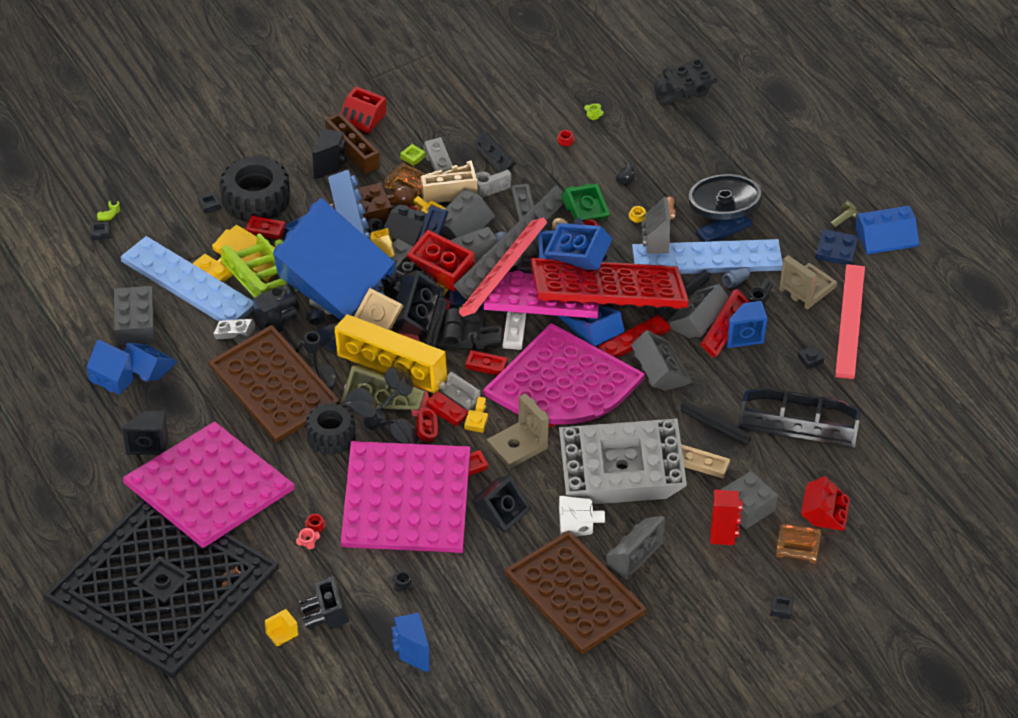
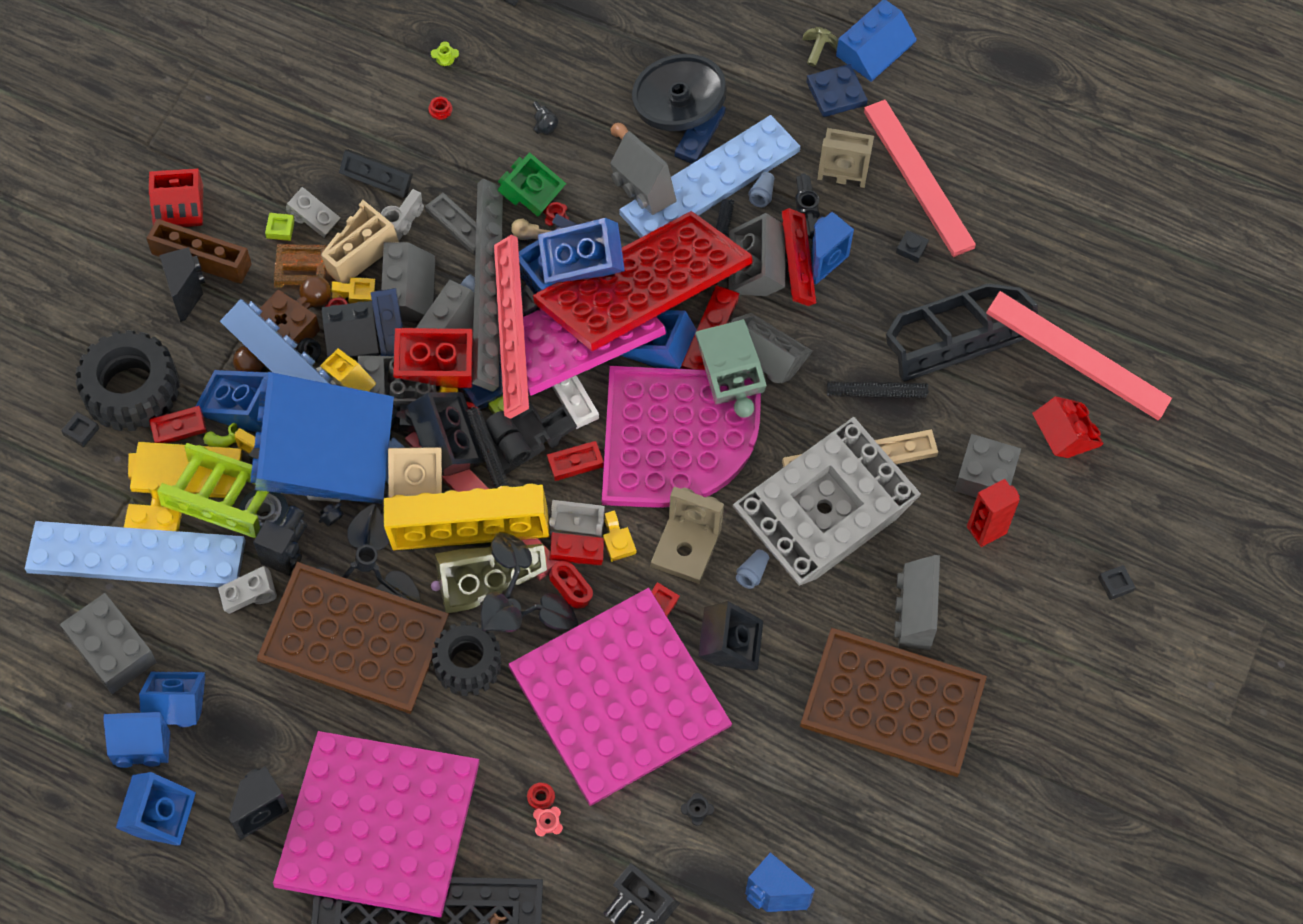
camera: 35 degrees left, 15 degrees up
white torso [559,496,605,537] -> none
yellow plate [629,206,646,223] -> none
clear orange plate [776,524,821,563] -> none
none -> blue slope [116,772,196,845]
none -> sand green slope [695,319,767,418]
none -> sand blue cone [736,549,769,589]
none -> coral tile [986,291,1172,420]

